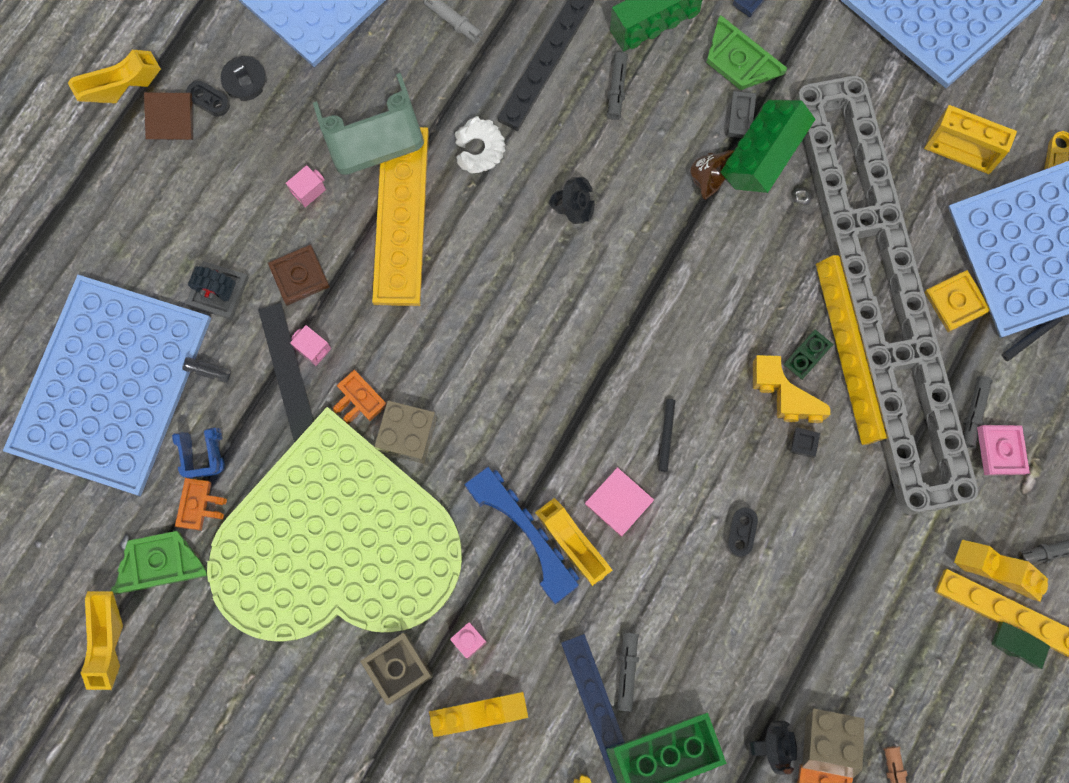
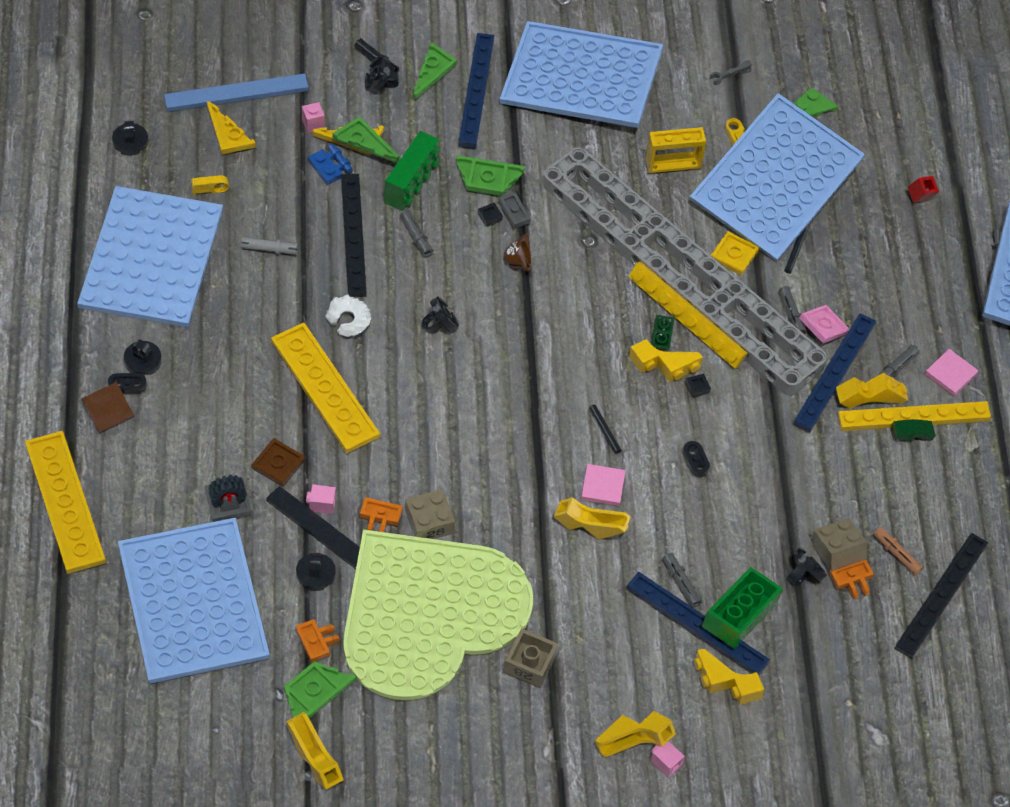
camera: 40 degrees left, 20 degrees down
yellow arch [68,49,161,103] -> none
blue piece [172,428,225,478] -> none
black axle [182,357,231,383] -> none
bright pink brick [286,165,326,207] -> none
sand green windscreen [313,73,424,175] -> none
yellow arch [429,692,528,737] -> none
bright pink brick [450,622,487,659] -> none
blue arch [464,467,579,605] -> none
green brick [721,100,816,193] -> none
none -> yellow plate [25,431,106,574]
none -> black tile [296,553,336,591]
none -> black plate [478,203,503,226]
none -> dark blue plate [794,313,876,433]

